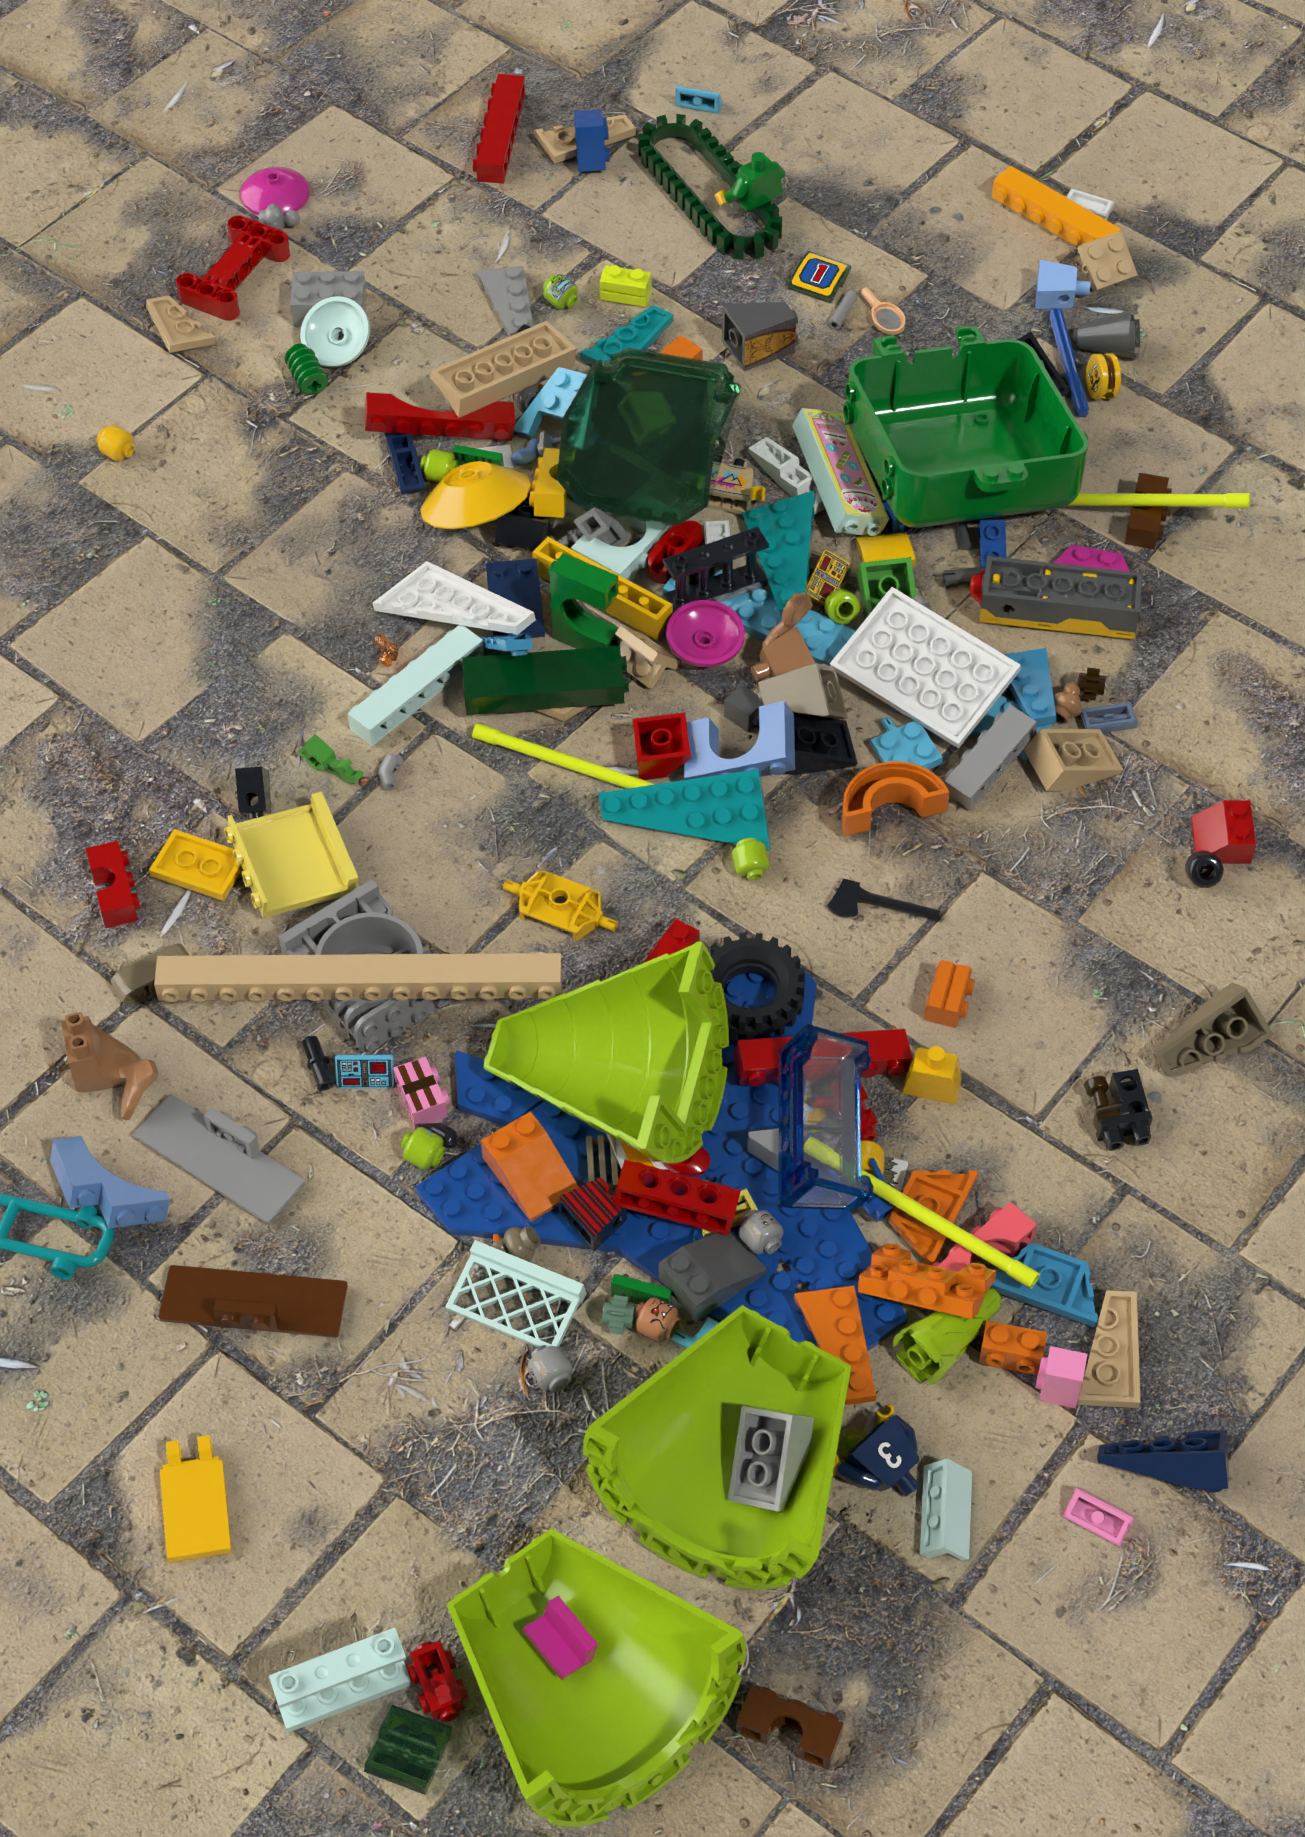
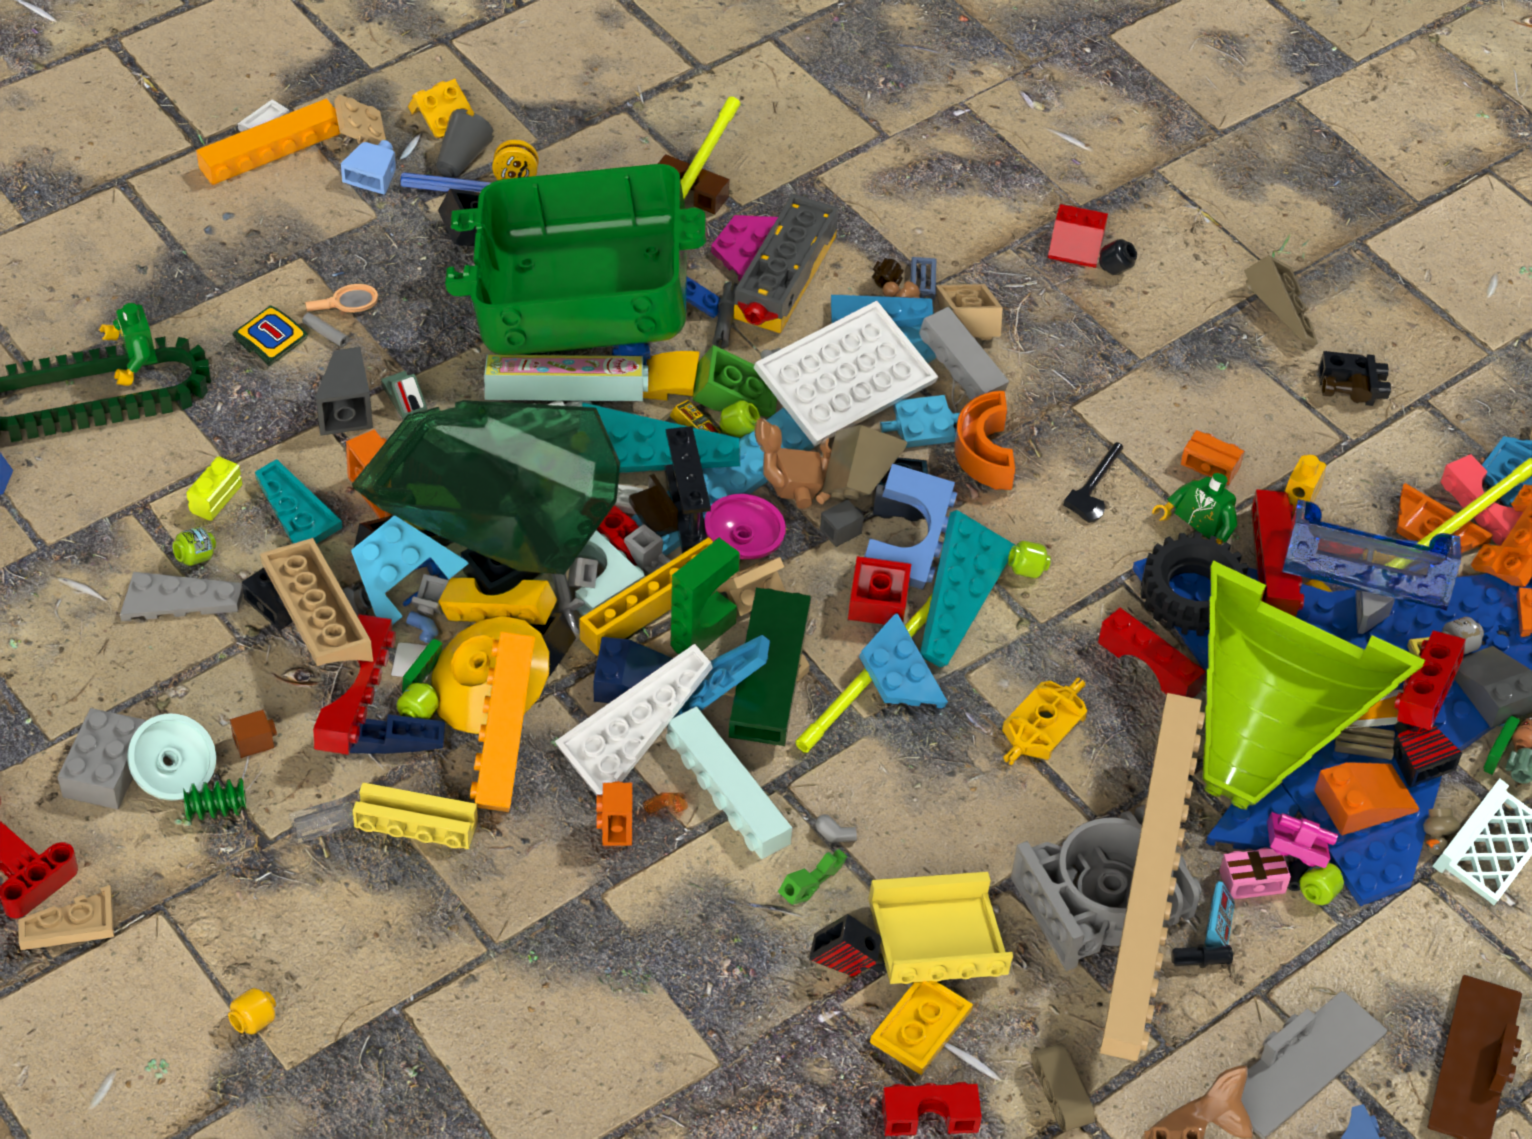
camera: 80 degrees left, 5 degrees down
none -> dark orange brick [230,709,277,758]
none -> clear panel [289,797,354,843]
none -> light yellow brick [353,782,478,849]
none -> slope [381,371,427,421]
none -> yellow bracket [408,78,474,138]
none -> light orange brick [470,631,535,812]
none -> orange brick [596,781,632,846]
none -> light grey slope [624,524,671,577]
none -> dark azure wing [859,613,948,708]
none -> green torso [1152,473,1238,545]
none -> dark pink plate [1267,812,1338,868]

